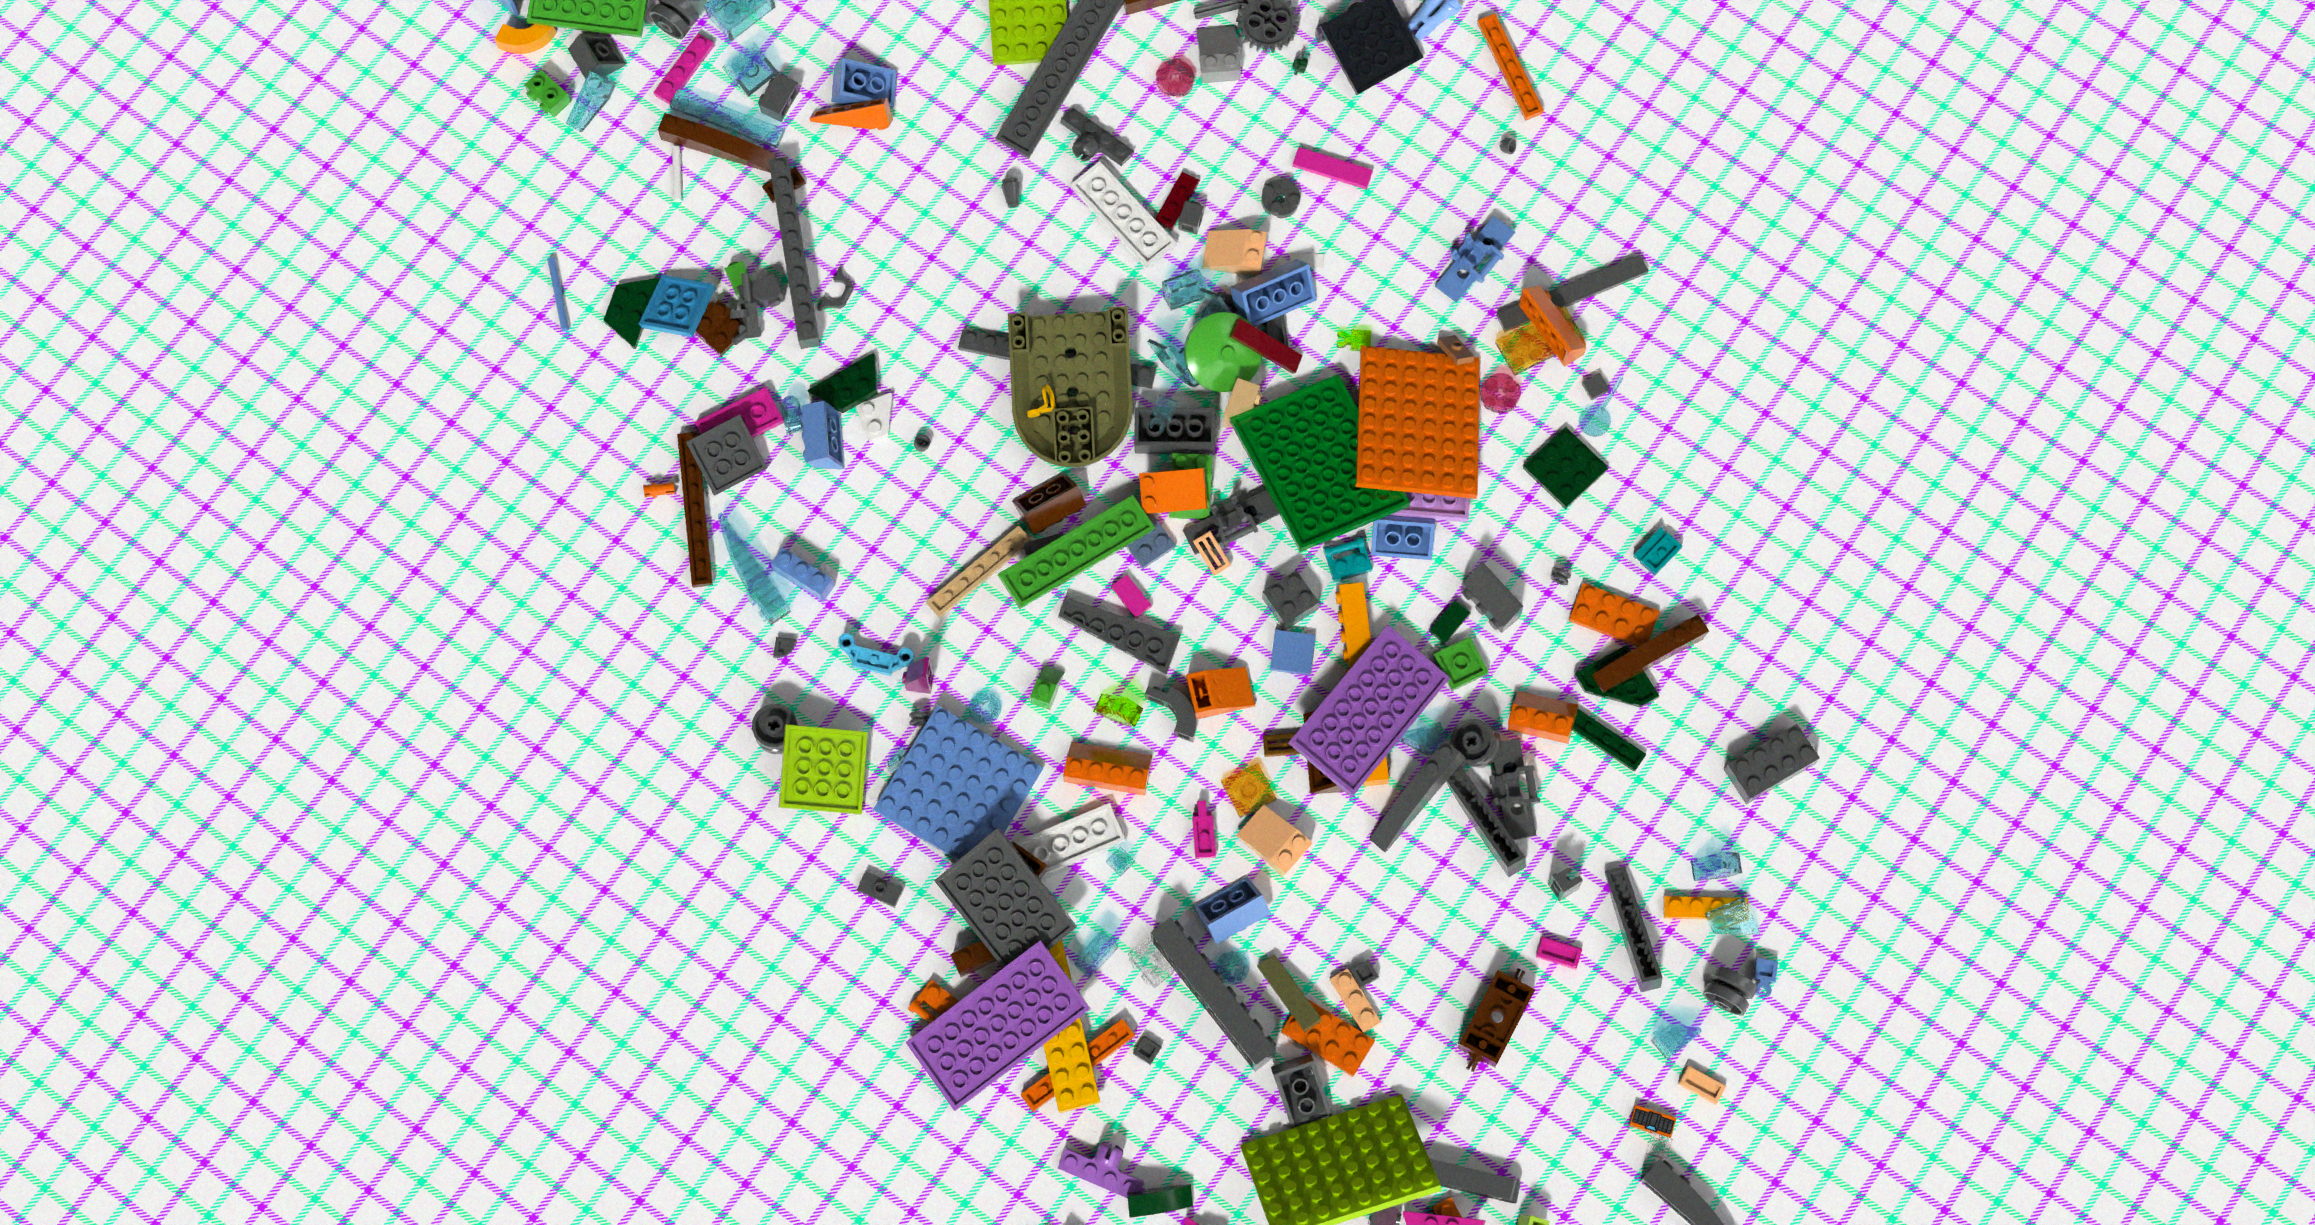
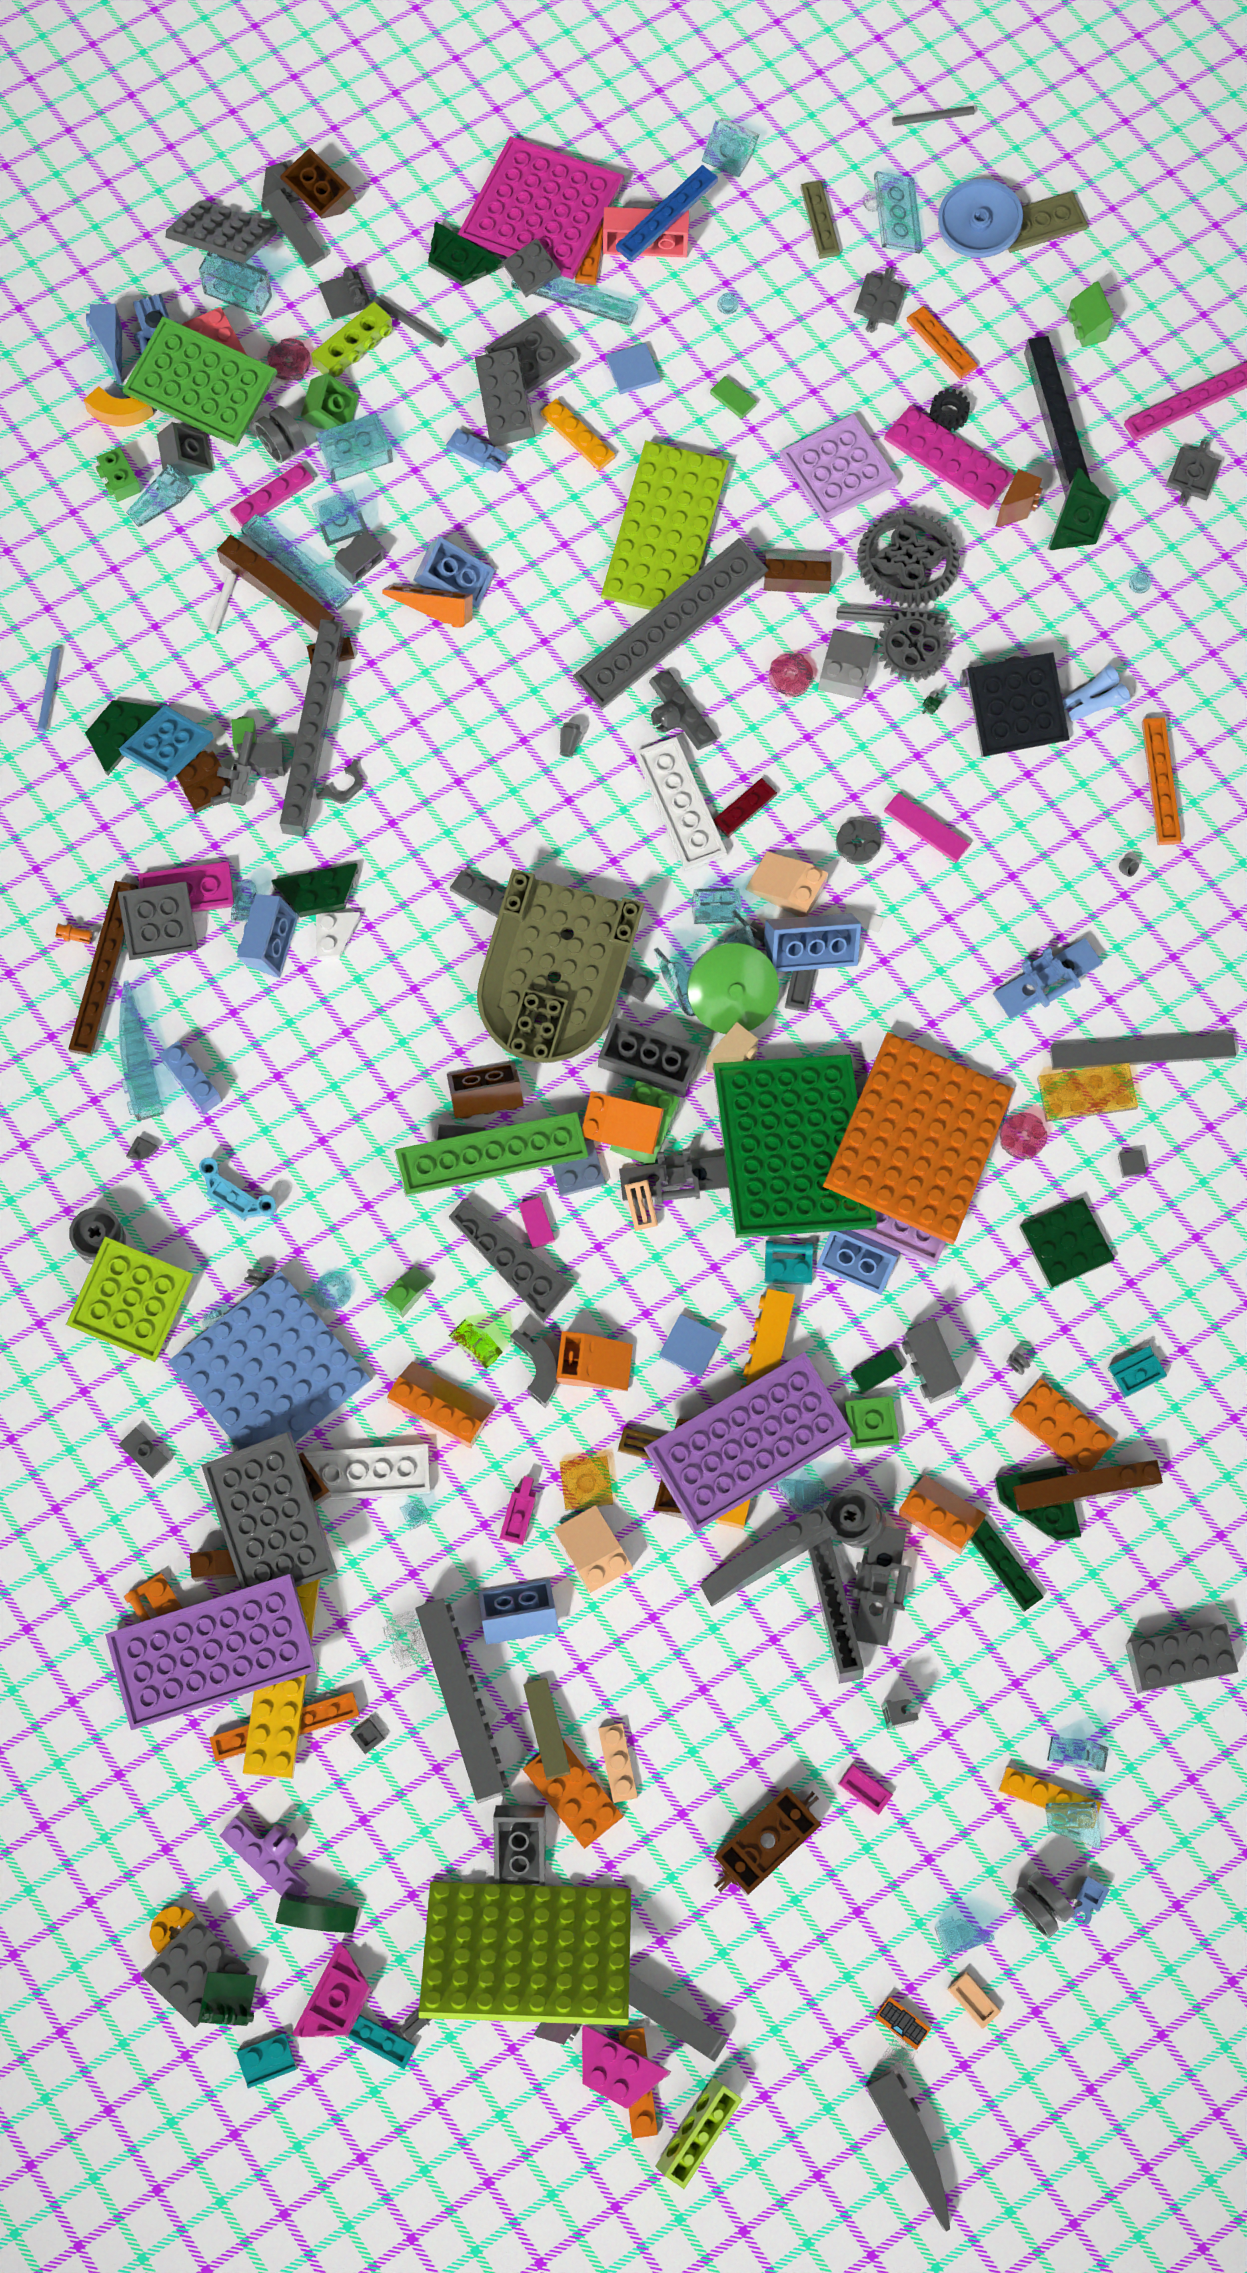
camera: 15 degrees right, 0 degrees up
magenta slope [902,657,934,694] -> none
dark grey hinge [914,434,931,452] -> none
tan plate [926,525,1032,619] -> none
yellow piece [1027,384,1056,418] -> none
clear light blue slope [1074,930,1118,979] -> none
clear light blue plate [1150,394,1178,432] -> none
dark grey brick [1178,201,1204,235] -> none
clear light blue gear [1216,950,1249,984] -> none
dark red tile [1229,318,1303,374] -> none
dark grey brick [1262,570,1319,631] -> none
clear neon green plate [1337,330,1371,351] -> none
dark grey plate [1350,959,1379,989] -> none
medium nougat plate [1437,335,1475,365] -> none
orange slope [1519,285,1586,367] -> none
clear light blue piece [1579,377,1623,437] -> none
dark grey slope [1605,866,1663,992] -> none

